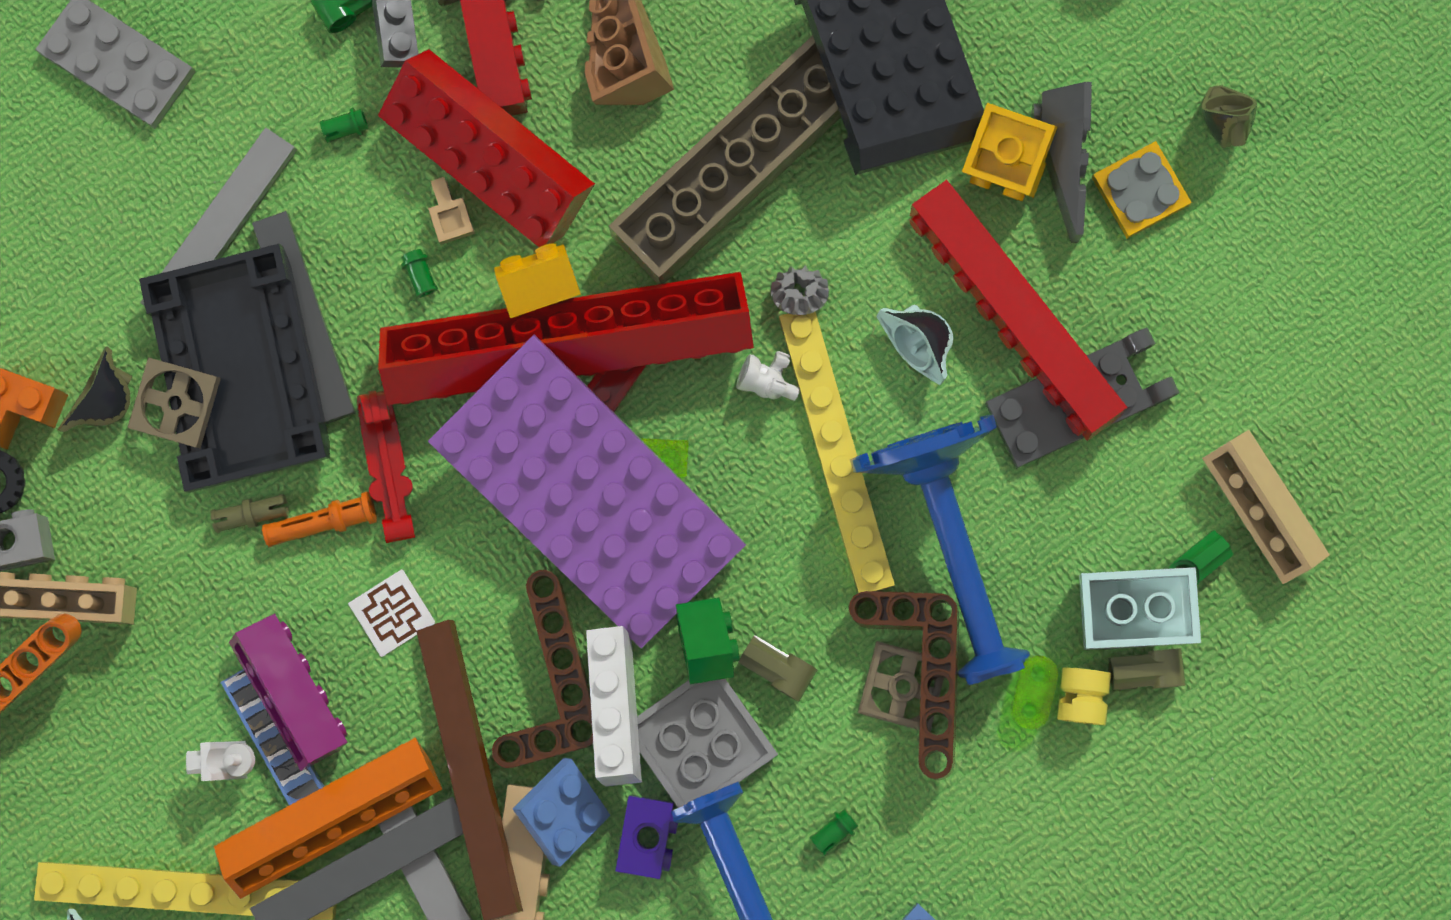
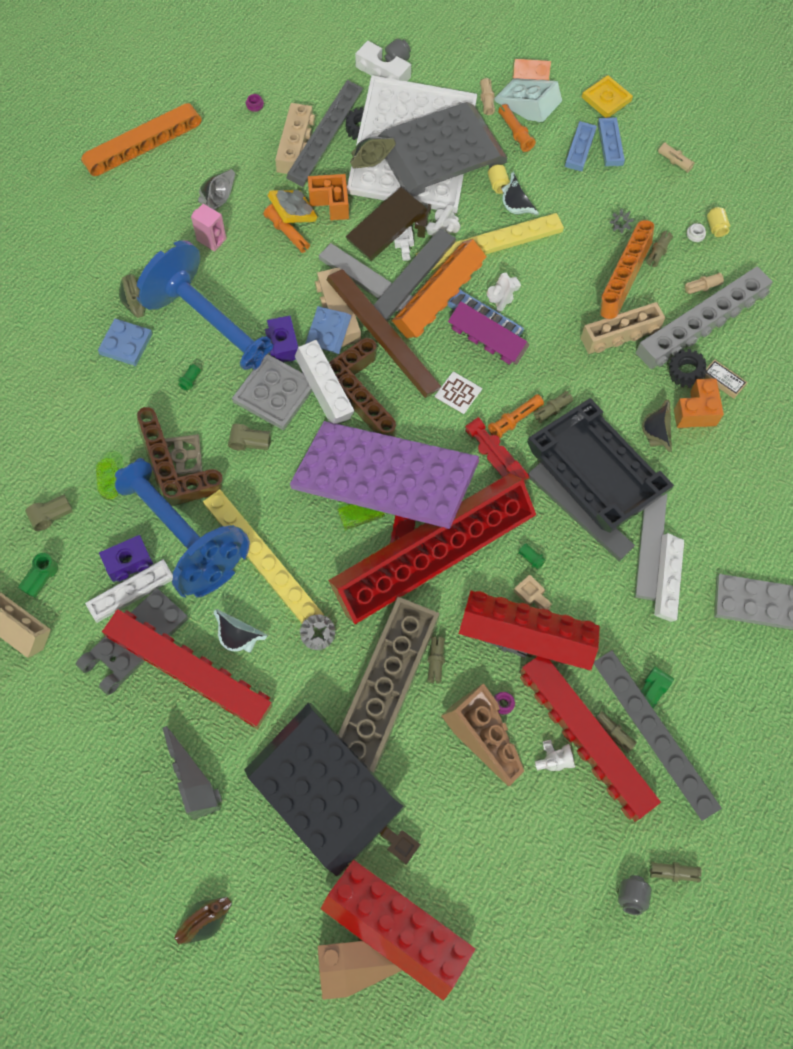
camera: 150 degrees right, 15 degrees down
dark tan piece [128,357,221,448] -> none
green pin [320,108,369,143] -> none
yellow slope [494,243,581,318] -> none
green brick [676,597,740,685] -> none
white piece [736,351,800,401] -> none
yellow plate [962,103,1057,202] -> none
light yellow wheel [1057,667,1111,726] -> none
light aqua slope [1079,567,1201,650] -> none
light grey piece [1091,141,1192,239] -> none
olive hat [1201,85,1257,148] -> none
none -> white tile [85,559,173,623]
none -> dark purple brick [99,535,153,582]
none -> olive pin [427,637,445,684]
none -> magenta plate [494,692,515,715]
none -> white plate [654,533,684,622]

